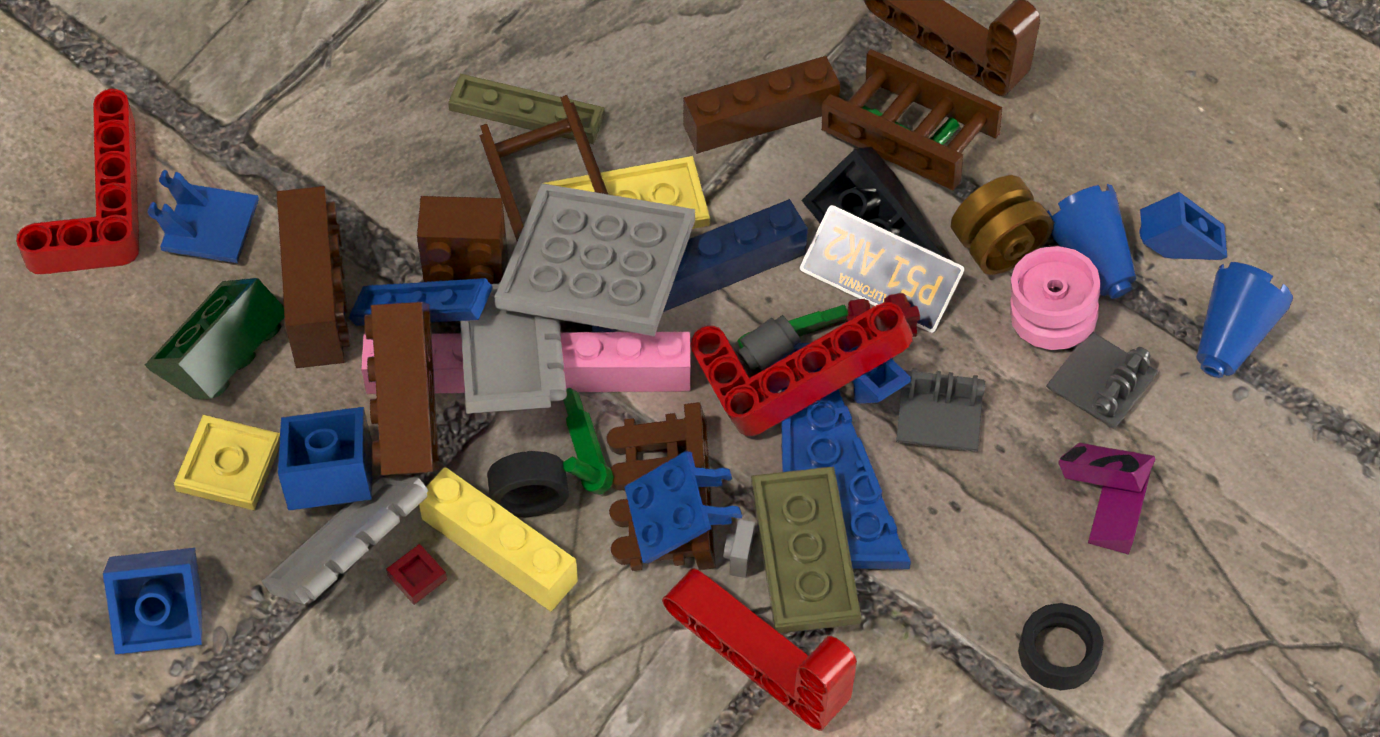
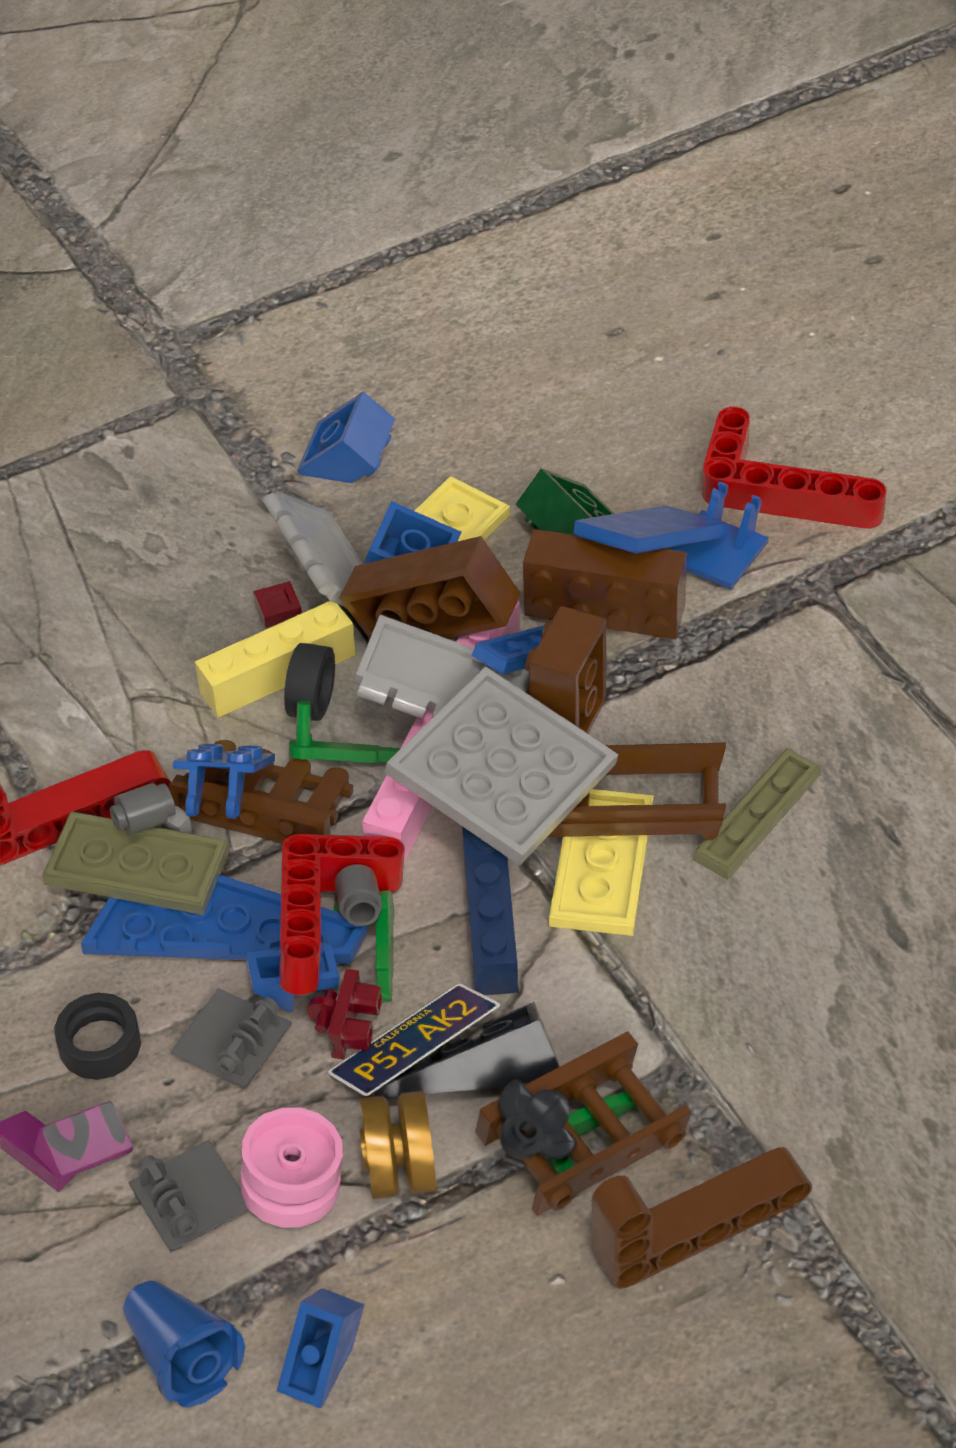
camera: 115 degrees right, 10 degrees down
reddish brown brick [683,56,840,154] -> none
blue cone [1047,184,1136,299] -> none
none -> black tyre [54,992,141,1080]
none -> dark grey brick [110,783,176,836]
none -> black plate [498,1079,578,1160]
none -> blue tile [574,506,728,554]

